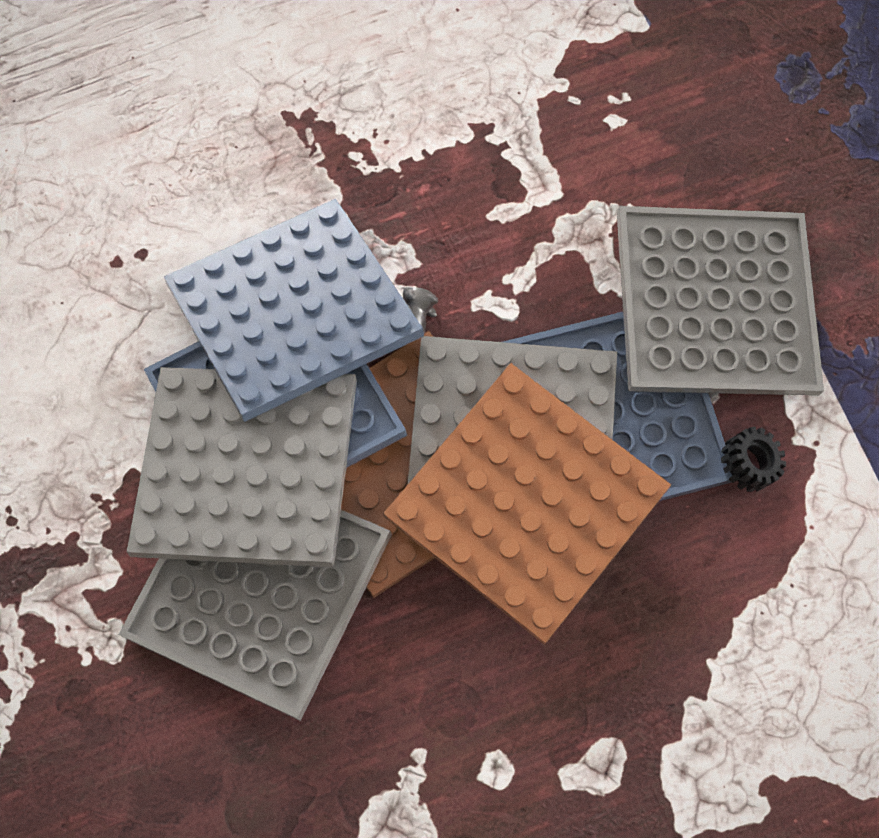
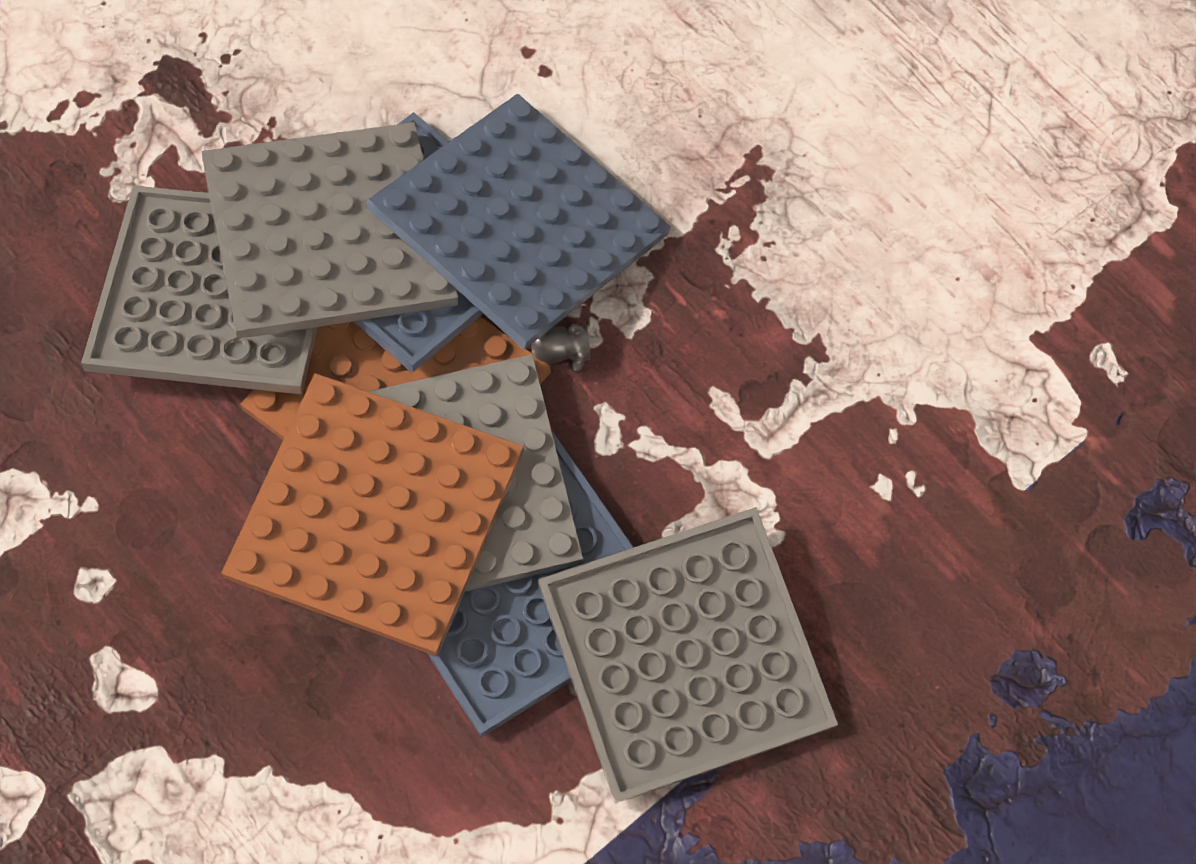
camera: 75 degrees right, 5 degrees down
black tyre [721,427,786,492] -> none

